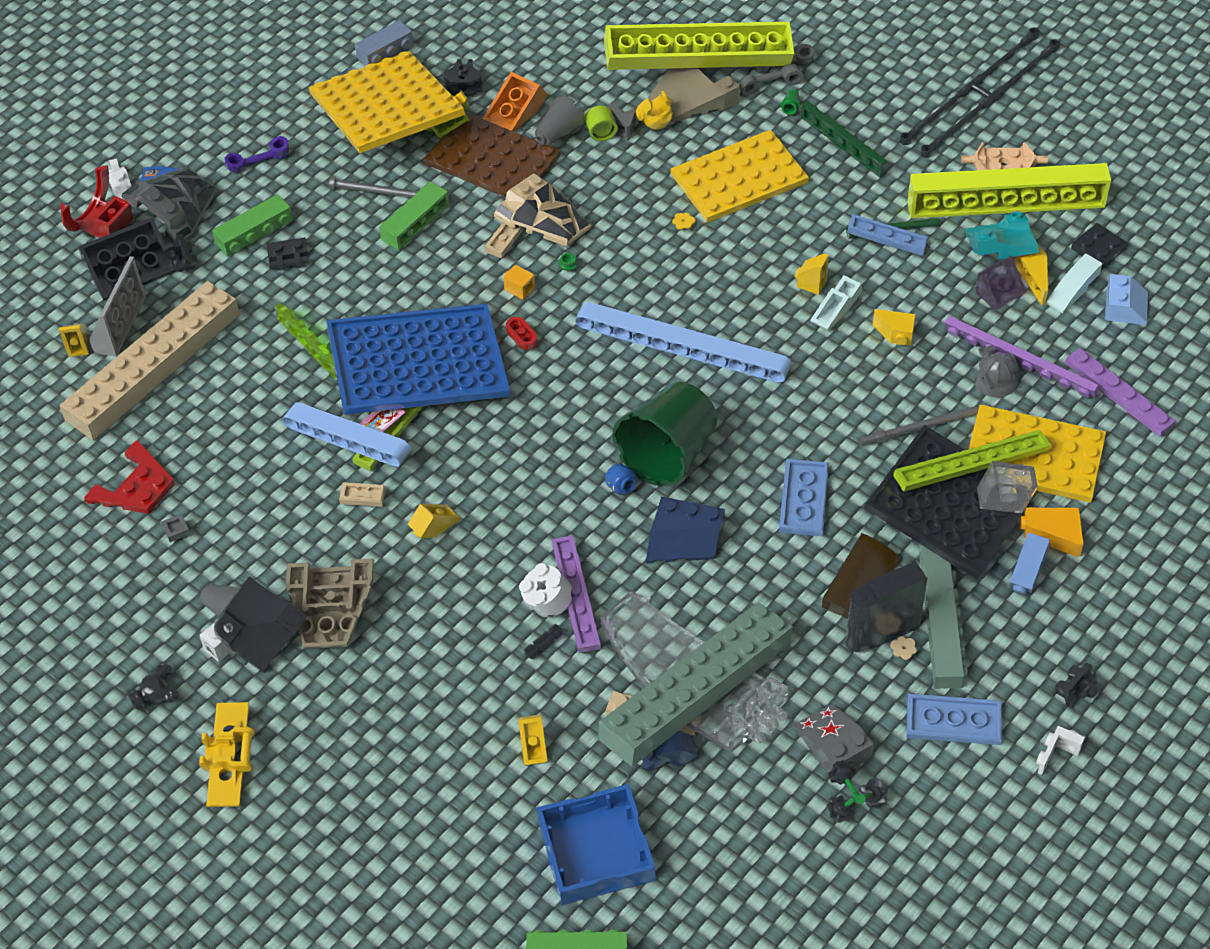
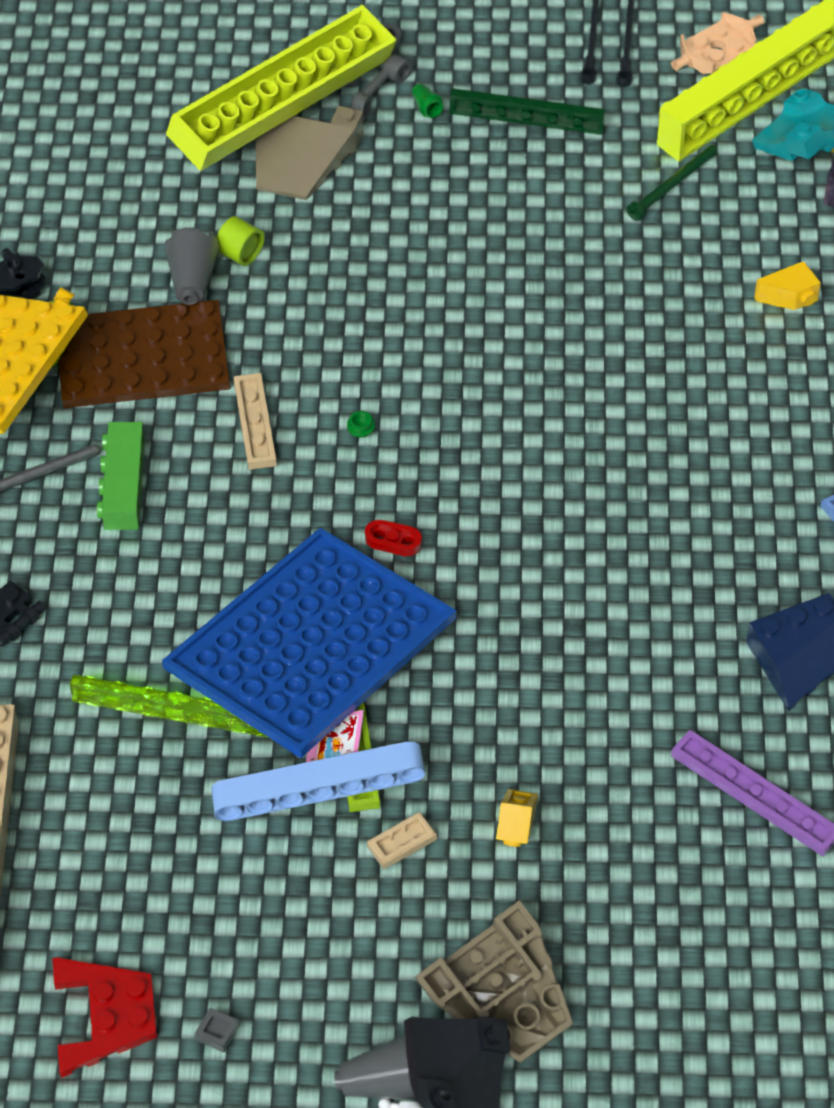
camera: 40 degrees left, 0 degrees up
orange slope [482,72,548,132] -> none
wedge [494,173,591,246] -> none
light orange brick [503,265,535,300] -> none
white brick [519,563,573,617] -> none
black axle [524,624,562,659] -> none
light blue beam [575,302,792,383] -> none
blue head [605,464,637,495] -> none
dark grey slope [607,102,637,141] -> none
dark green cone [612,382,717,486] -> none
yellow helmet [635,91,673,130] -> none
yellow plate [671,129,809,223] -> none
yellow plant [672,213,695,230] -> none
yellow slope [795,253,829,295] -> none
light aqua slope [810,276,863,330] -> none
medium blue tile [847,214,928,256] -> none

